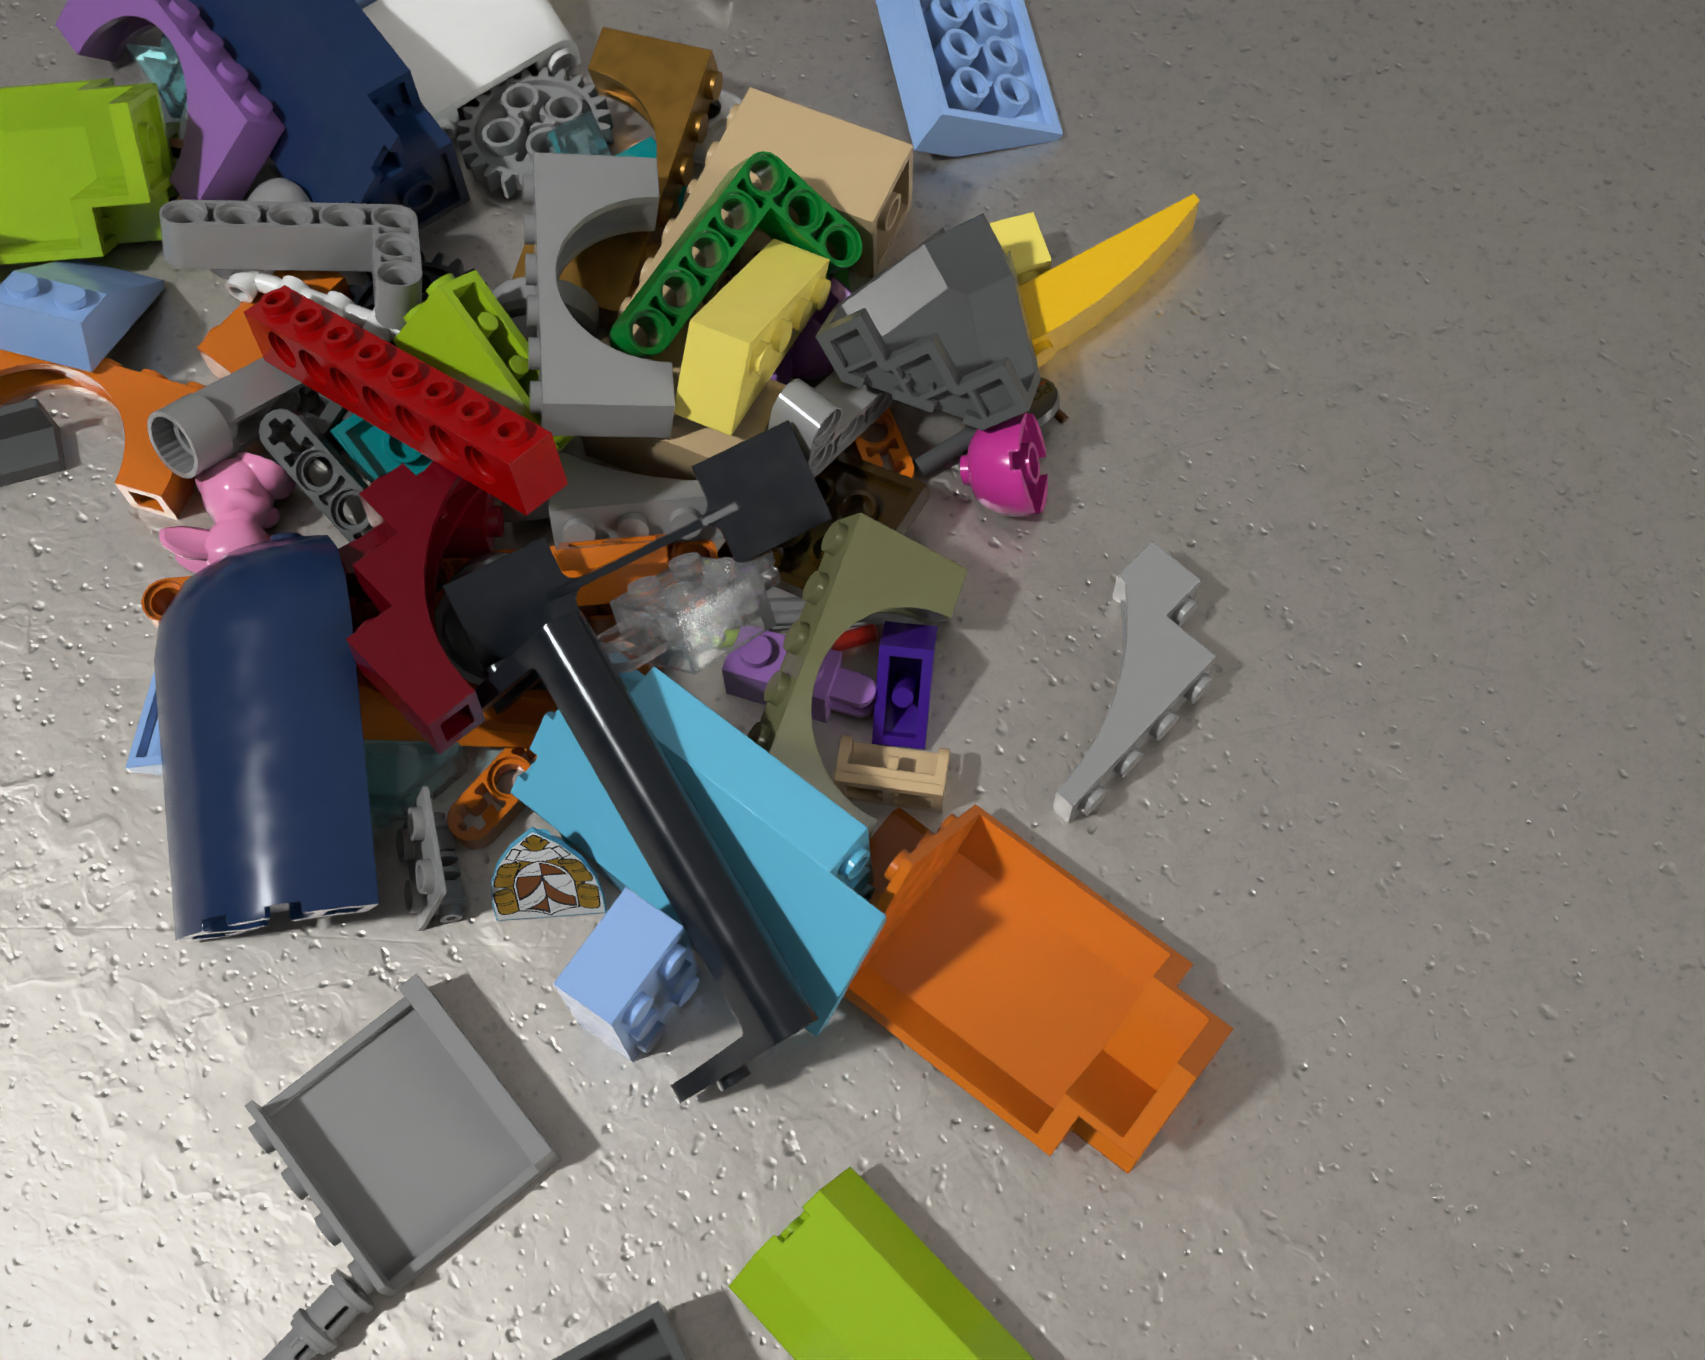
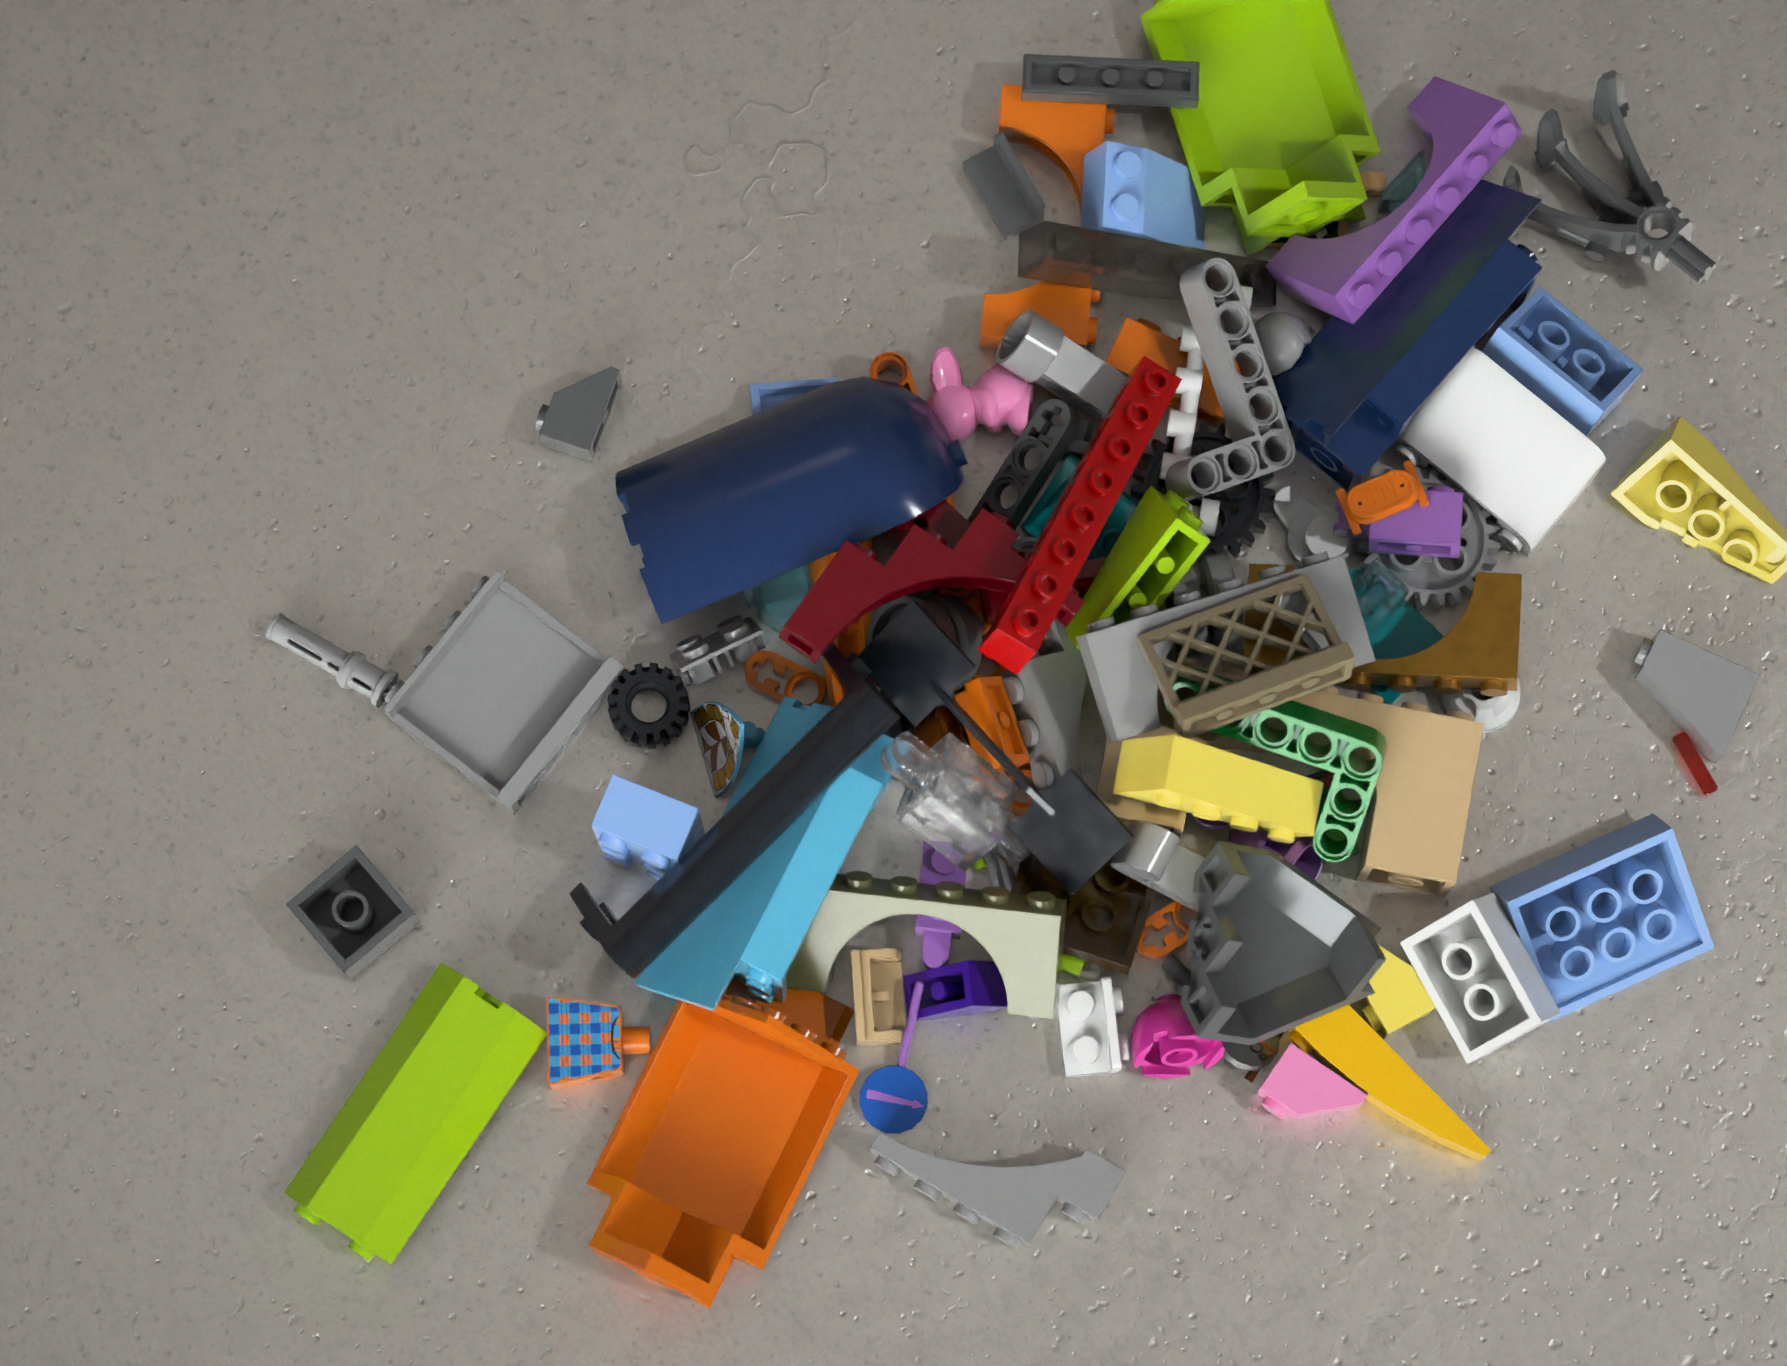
camera: 75 degrees right, 10 degrees up
none -> dark grey slope [535,367,622,462]
none -> torso [547,997,651,1089]
none -> black tyre [607,663,690,749]
none -> blue piece [860,981,928,1134]
none -> clear smoke slope [1018,220,1276,307]
none -> white bracket [1057,976,1129,1078]
none -> dark tan fence [1137,573,1355,739]
none -> bright pink slope [1256,1043,1368,1120]
none -> white piece [1272,486,1354,564]
none -> medium lavender brick [1333,485,1463,558]
none -> orange piece [1335,460,1430,536]
none -> white brick [1400,893,1561,1064]

